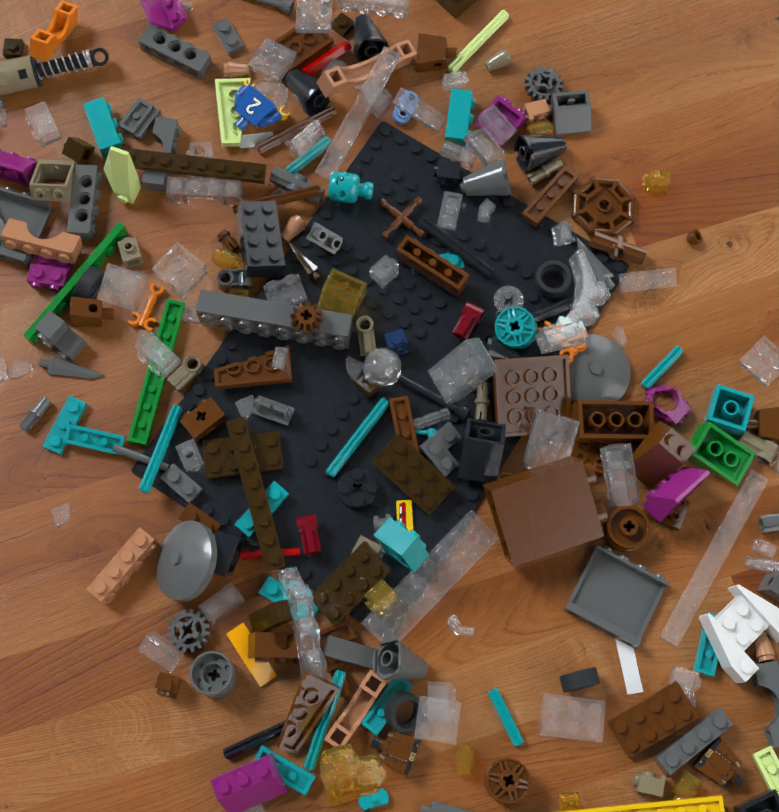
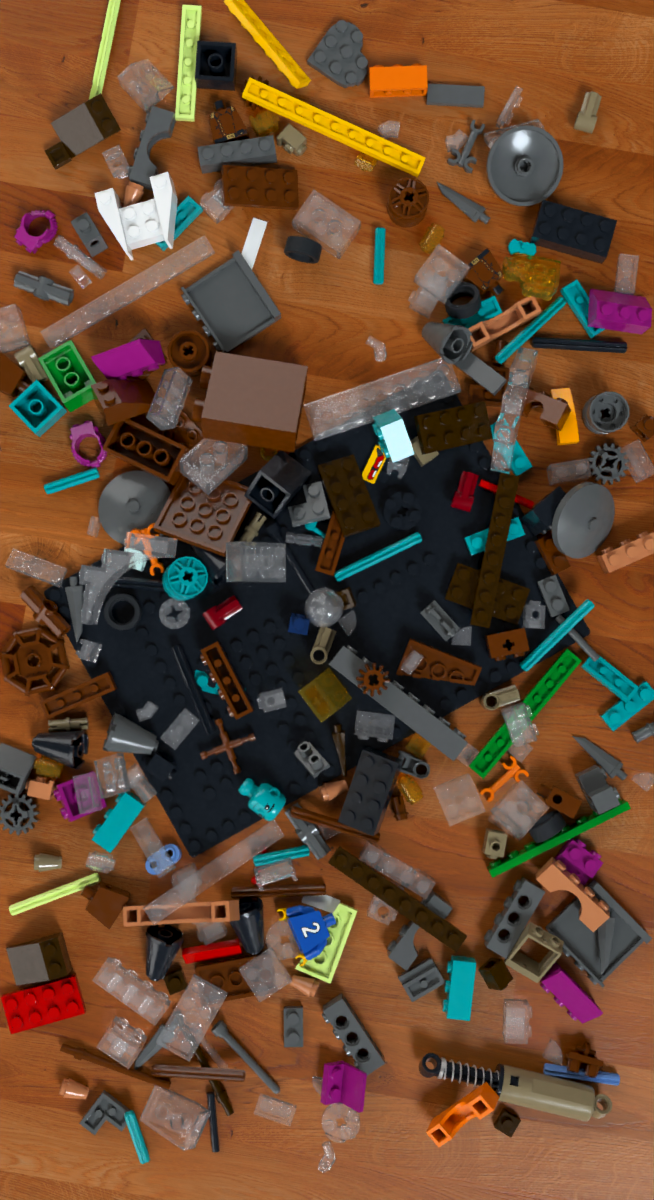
camera: 150 degrees left, 15 degrees up
yellowish green wedge [104,146,142,204] -> none
dark brown beam [249,600,293,632] -> none
reddish brown wing [277,670,340,755] -> none
clear yellow brick [364,579,398,616] -> none

